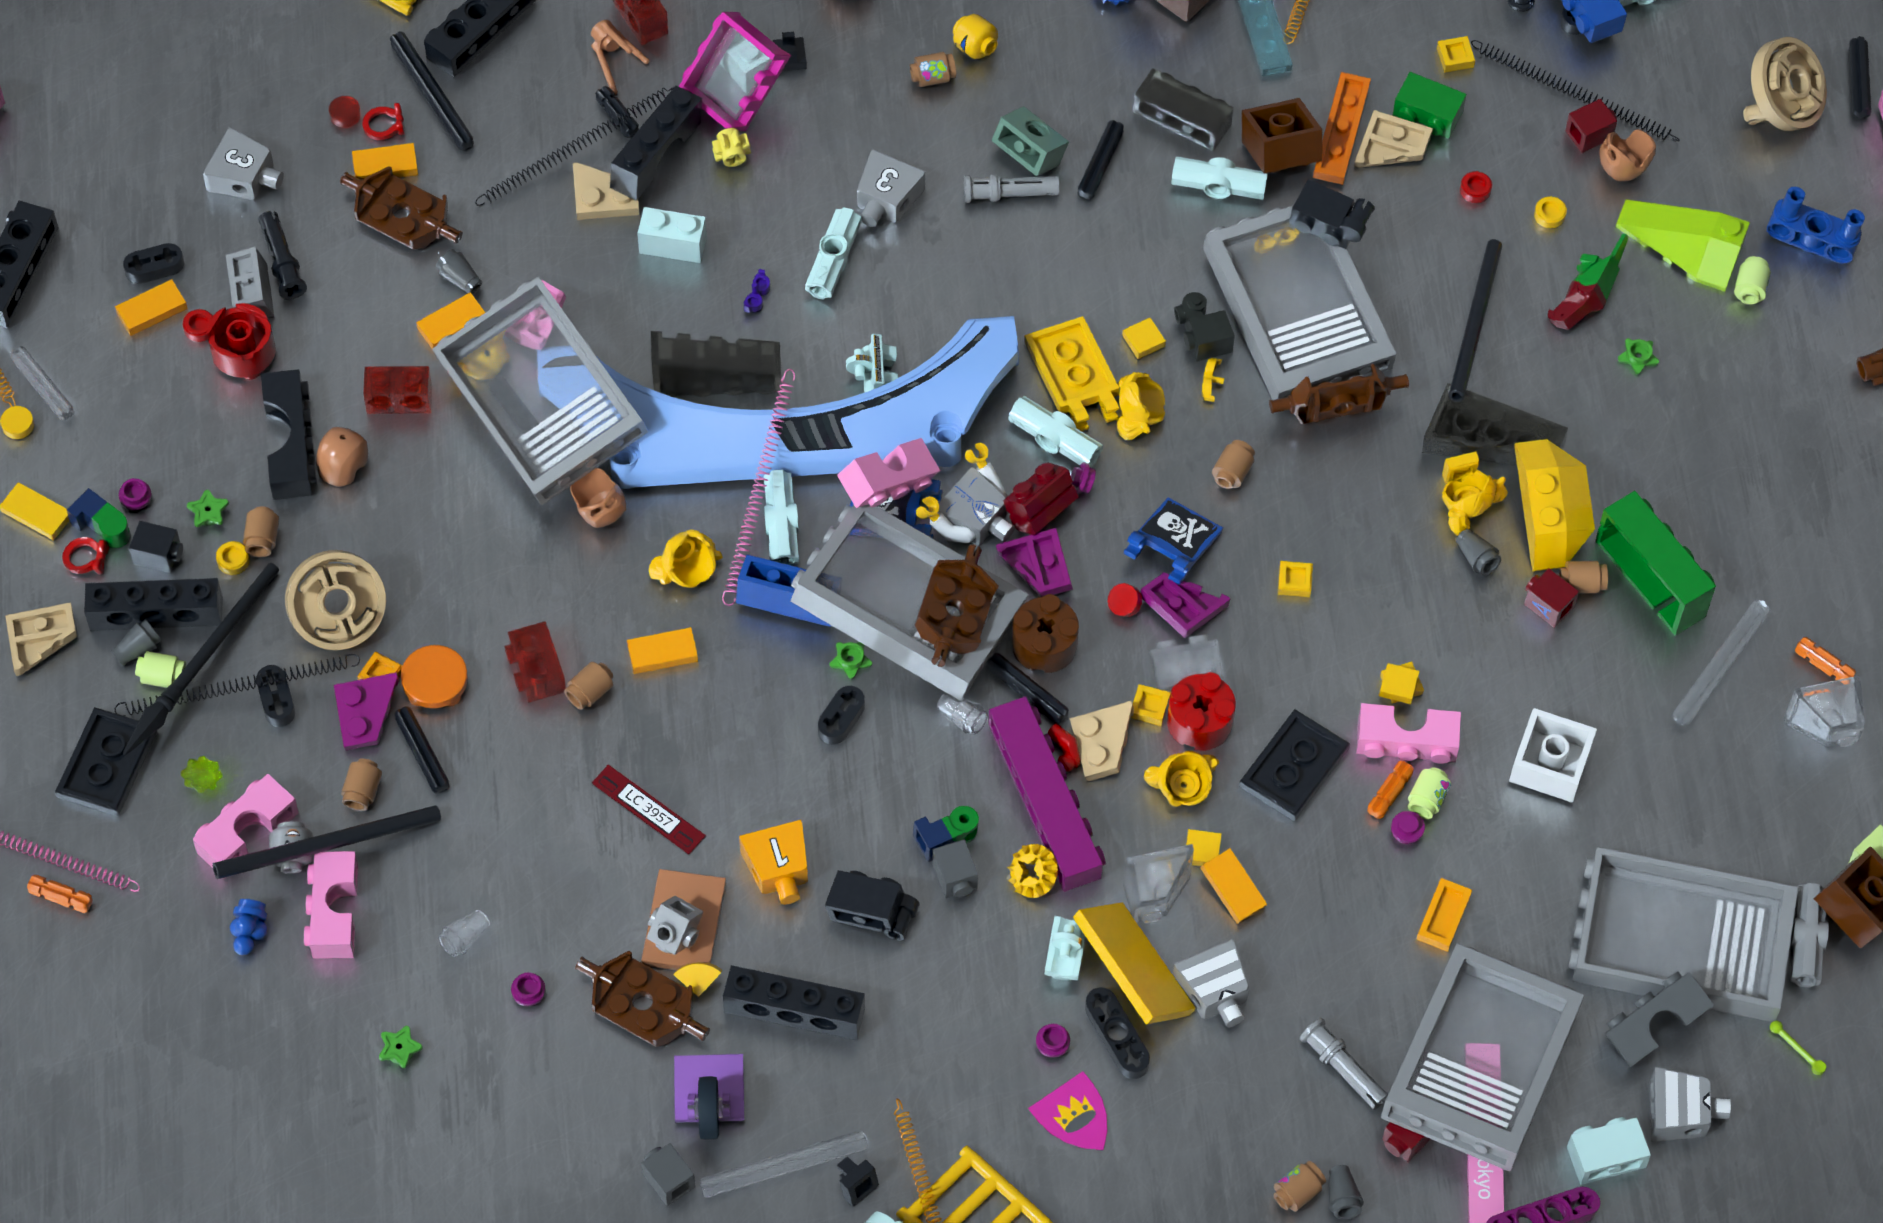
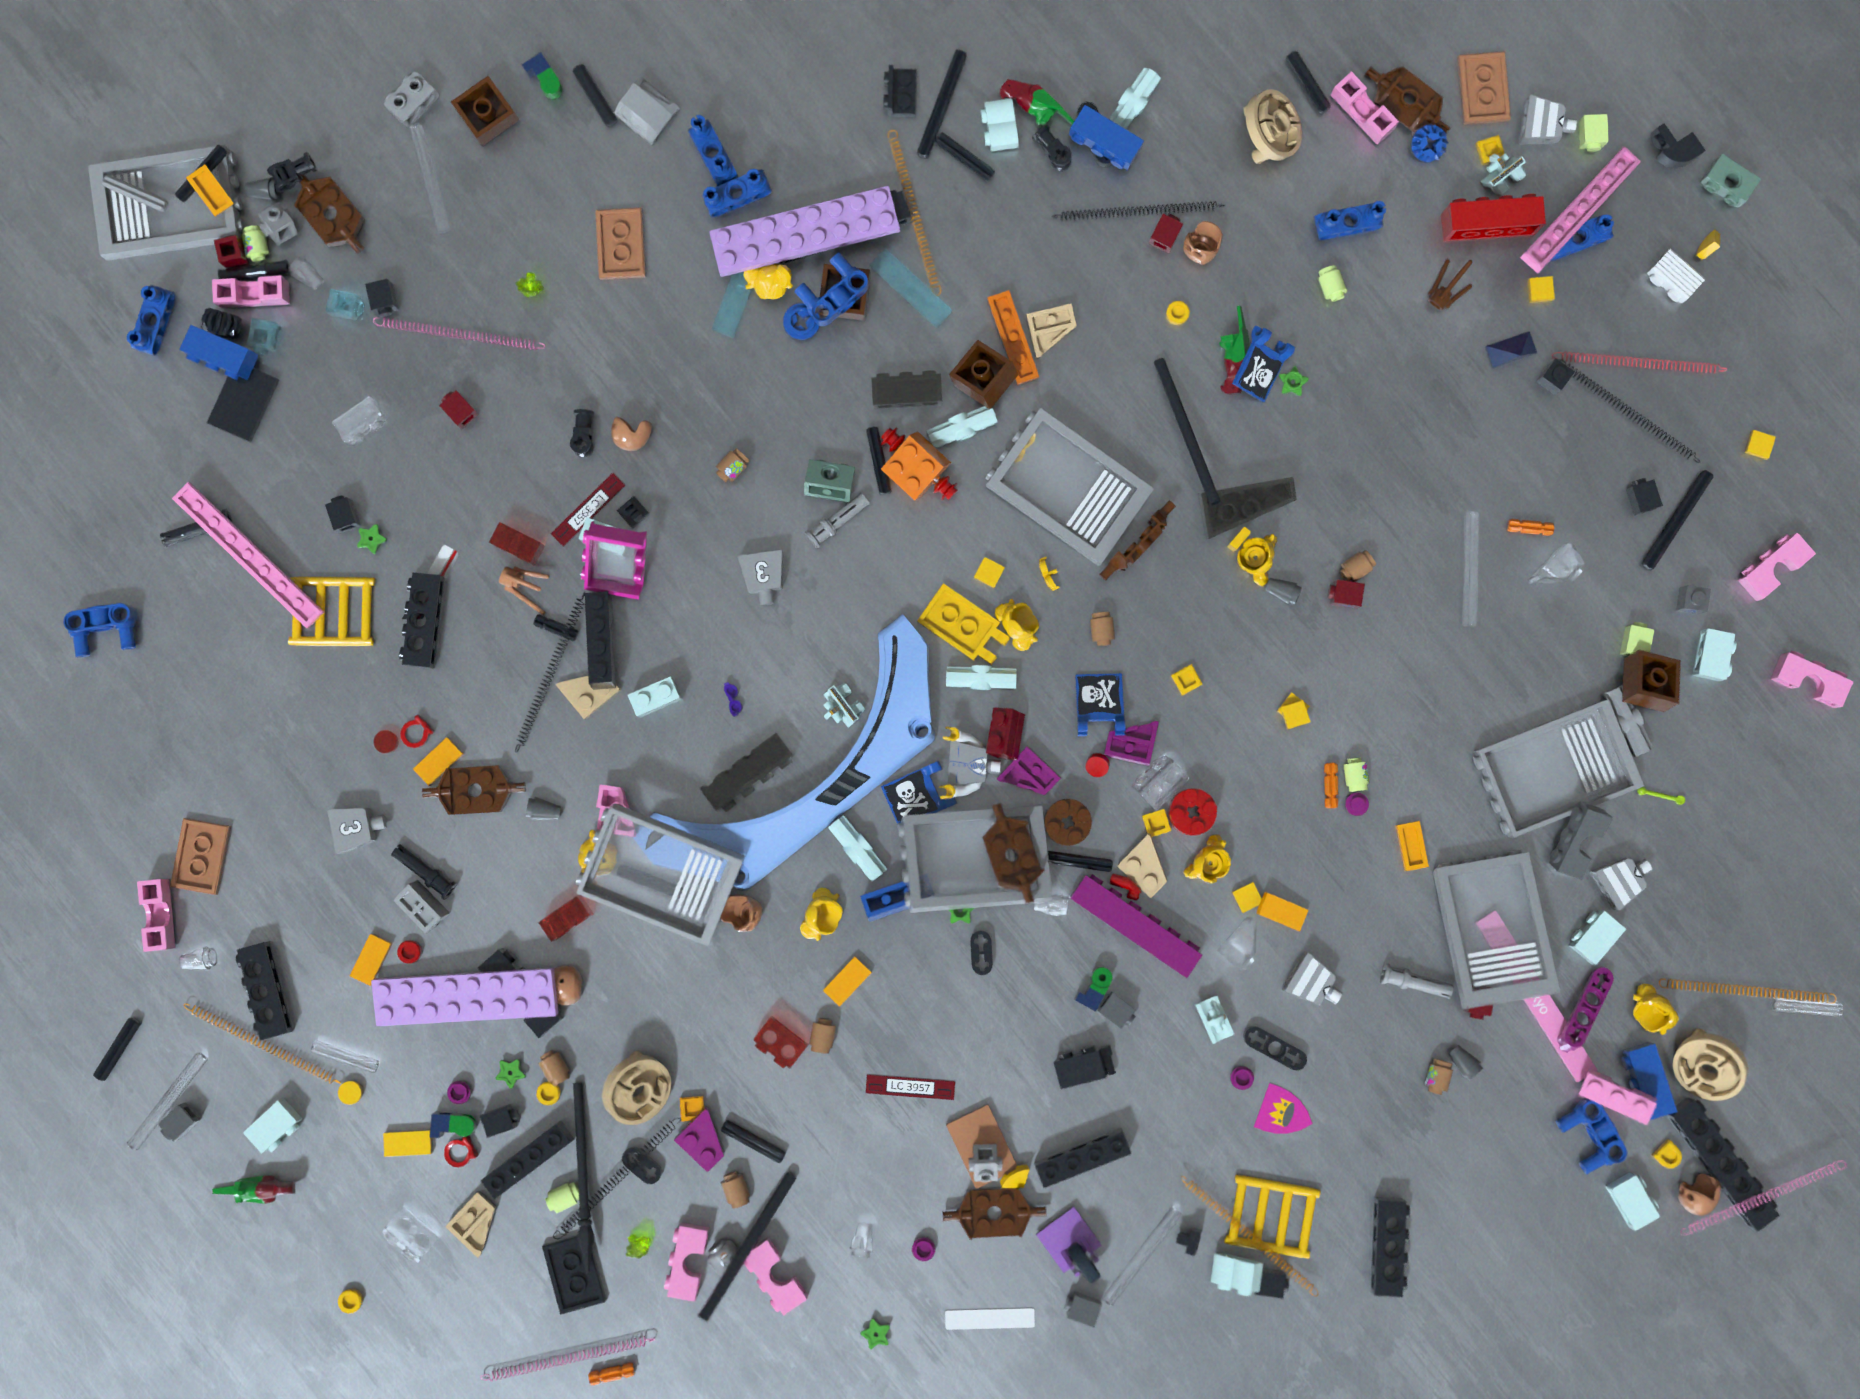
camera: 25 degrees left, 25 degrees up
dark grey cone [111,620,162,666] -> none
black beam [123,243,184,284] -> none
red brick [207,303,276,380] -> none
blue piece [230,899,267,956] -> none
black axle [390,31,474,150] -> none
orange tile [401,645,468,708] -> none
light orange tile [416,292,486,349] -> none
light yellow gear [712,128,751,167] -> none
bright pink piece [722,369,795,606] -> none
light orange torso [739,820,808,905] -> none
light aqua piece [805,207,862,300] -> none
bright pink arch [837,438,941,508] -> none
yellow head [953,14,998,60] -> none
yellow gear [1007,844,1058,898] -> none
magenta plate [1071,462,1096,494] -> none
yellow tile [1073,902,1196,1025] -> none
pearl dark grey brick [1174,292,1235,361] -> none
black tile [1239,709,1350,821] -> none
black hinge [1289,179,1375,249] -> none
bright pink arch [1356,703,1461,764] -> none
green brick [1392,72,1467,139] -> none
yellow tile [1437,36,1475,73] -> none
red tile [1460,171,1492,203] -> none
white brick [1509,708,1597,803] -> none
yellow wedge [1514,439,1595,572] -> none
green piece [1595,490,1716,636] -> none
lime wedge [1615,199,1750,292] -> none
none -> nougat tile [170,818,231,895]
none -> lavender plate [371,968,559,1026]
none -> sticker [551,473,626,547]
none -> orange brick [881,427,958,501]
none -> white sticker [945,1308,1035,1330]
none -> flag [1232,326,1295,402]

